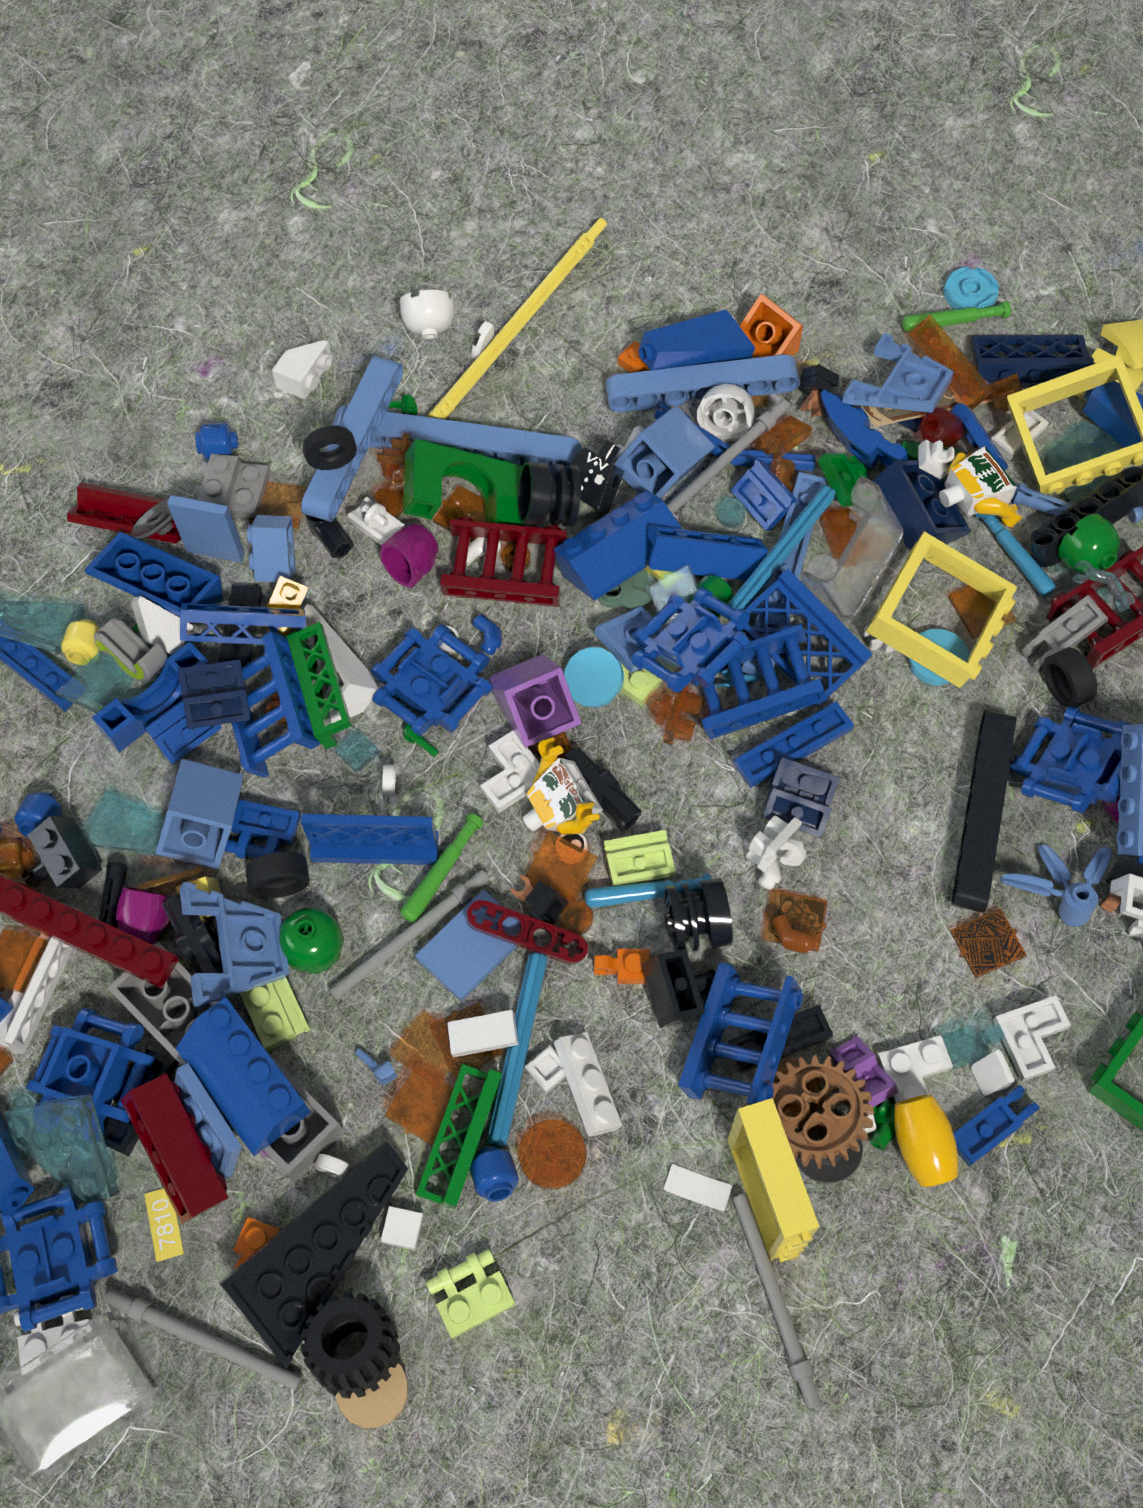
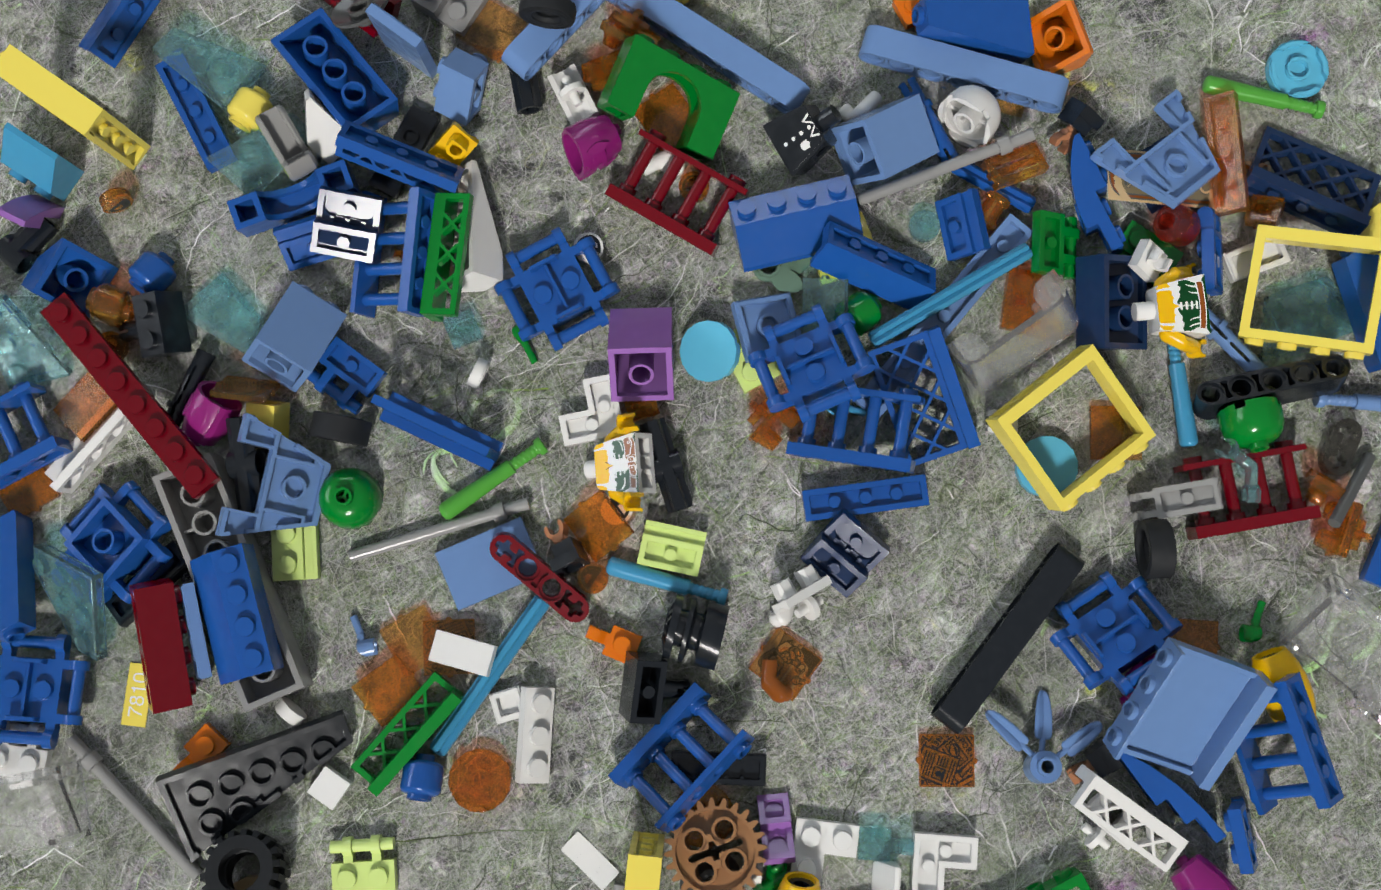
camera: 25 degrees right, 20 degrees up
blue arm [472,614,502,655] -> none
black wheel [518,462,581,527] -> none

